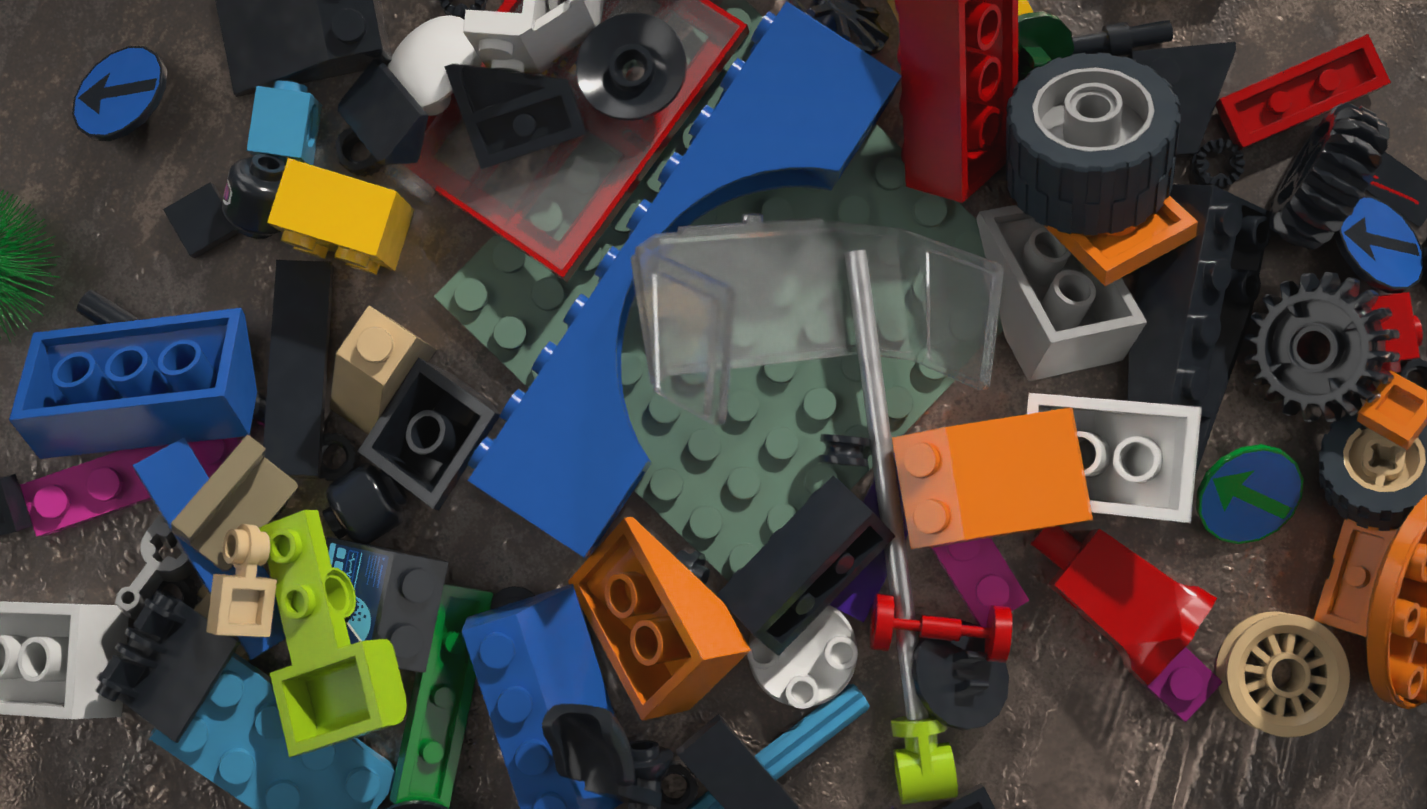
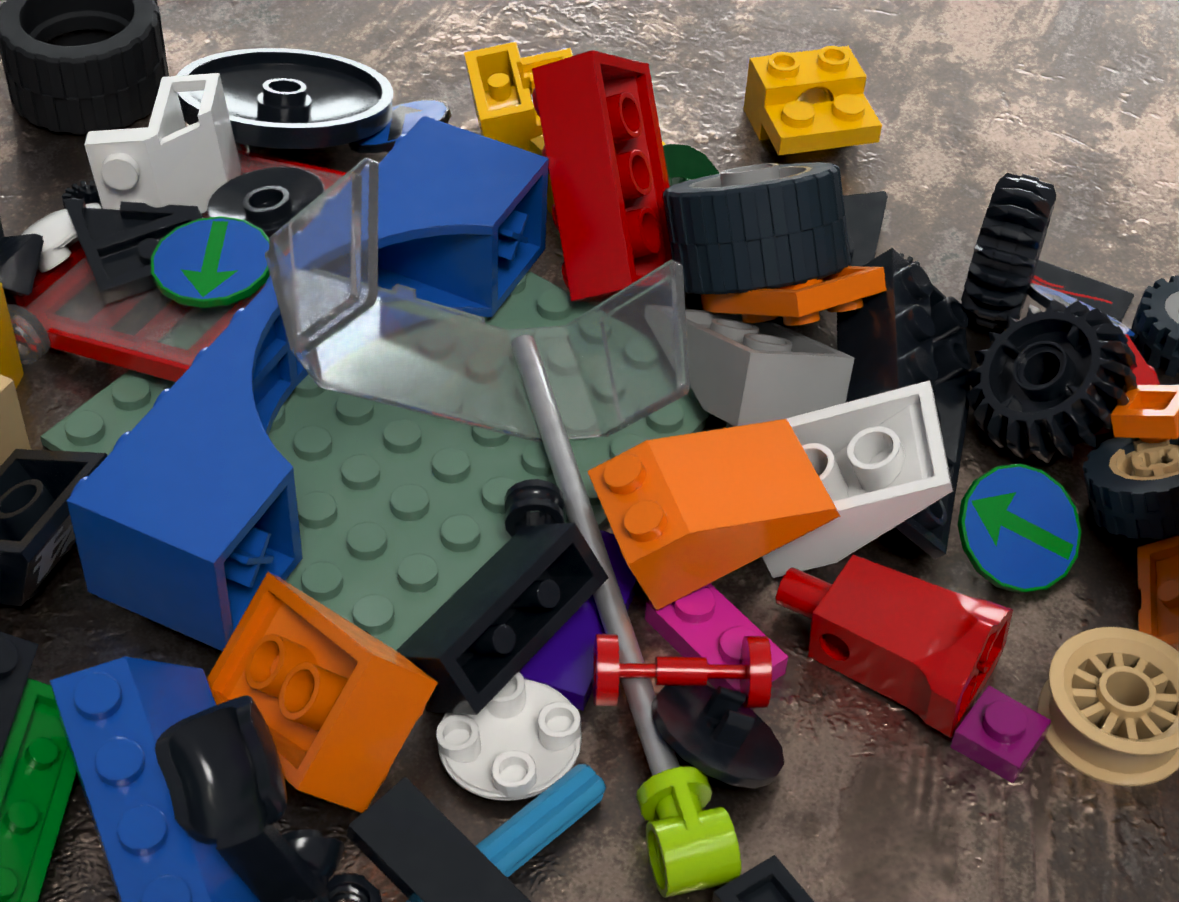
camera: 10 degrees left, 40 degrees down
red plate [1215,34,1391,151] -> none
none -> blue piece [151,216,275,308]

